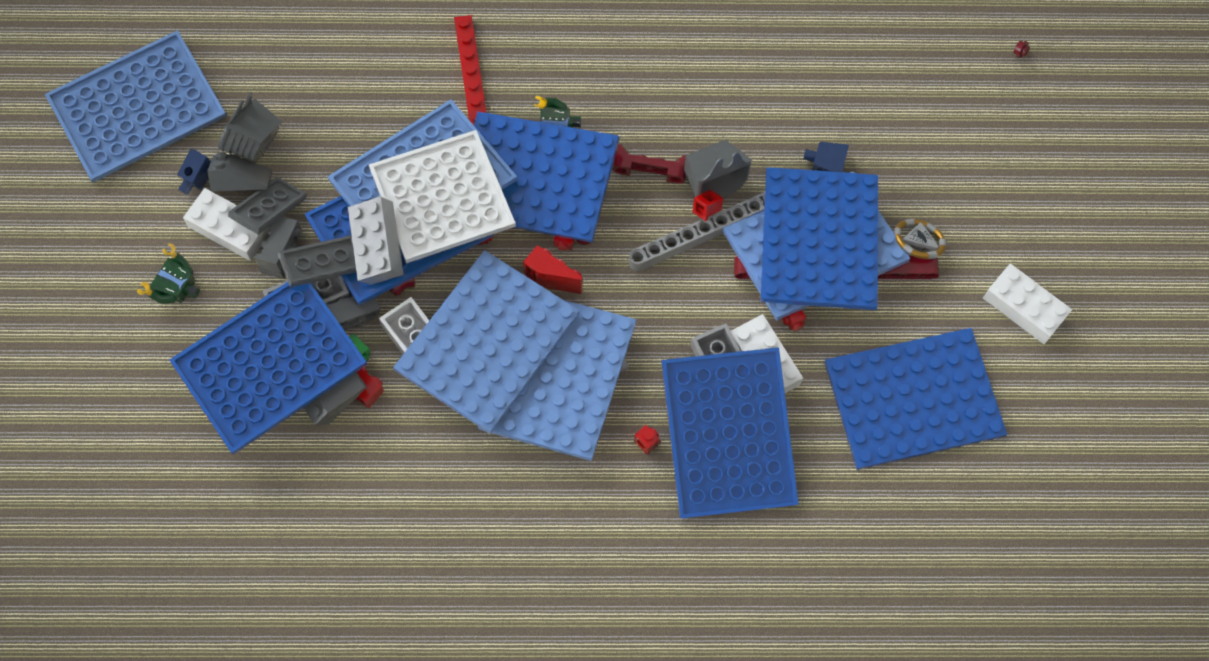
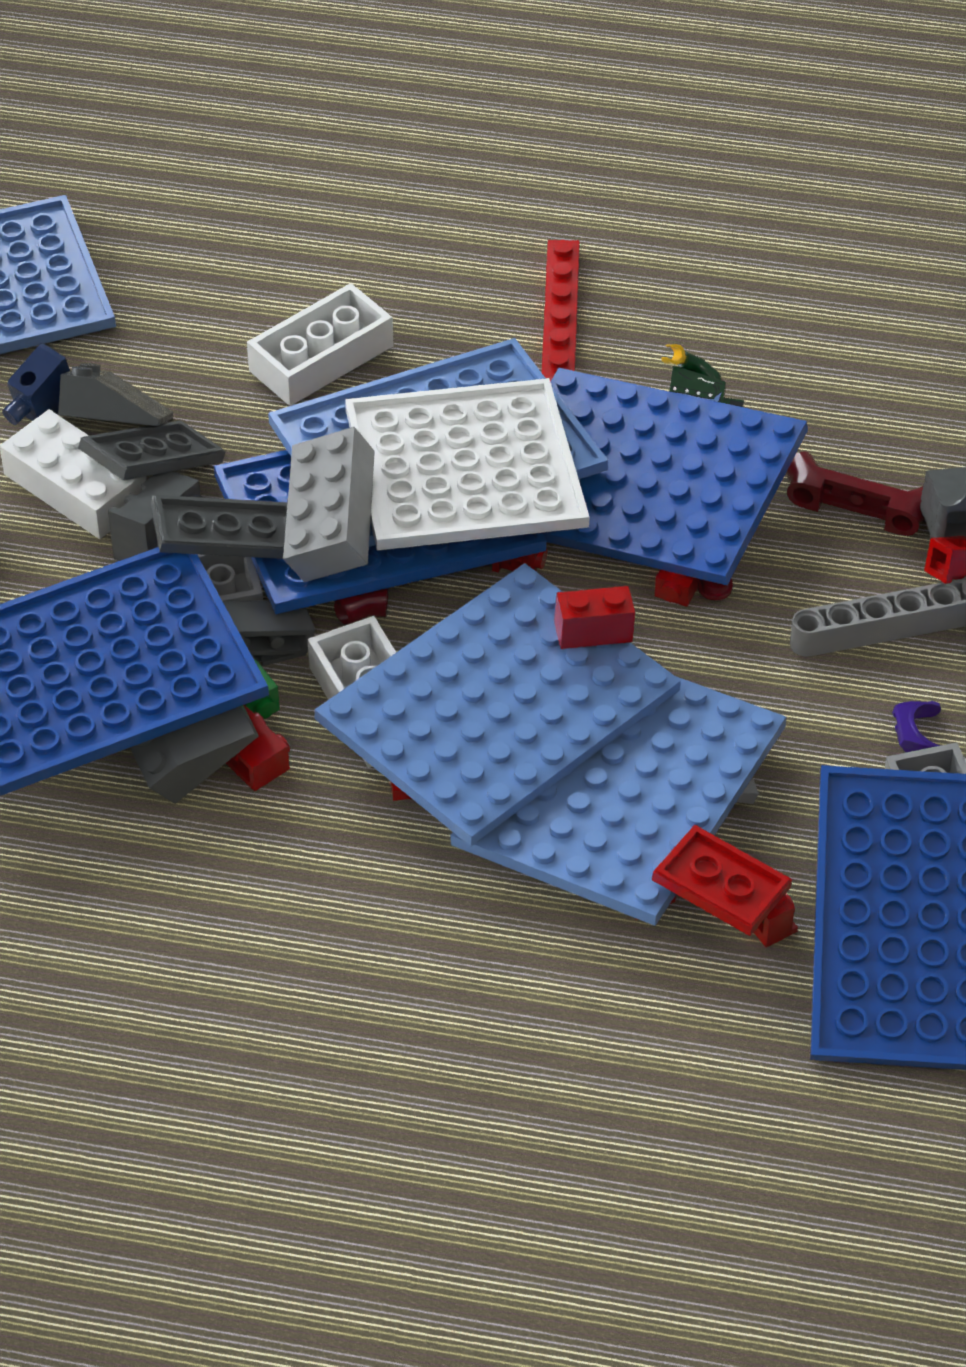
camera: 15 degrees right, 20 degrees down
dark grey piece [218,92,282,162] -> none
red slope [523,245,583,294] -> none
none -> white brick [247,283,393,406]
none -> red brick [554,586,636,649]
none -> red tile [652,825,793,936]
none -> dark purple helmet [892,701,941,752]

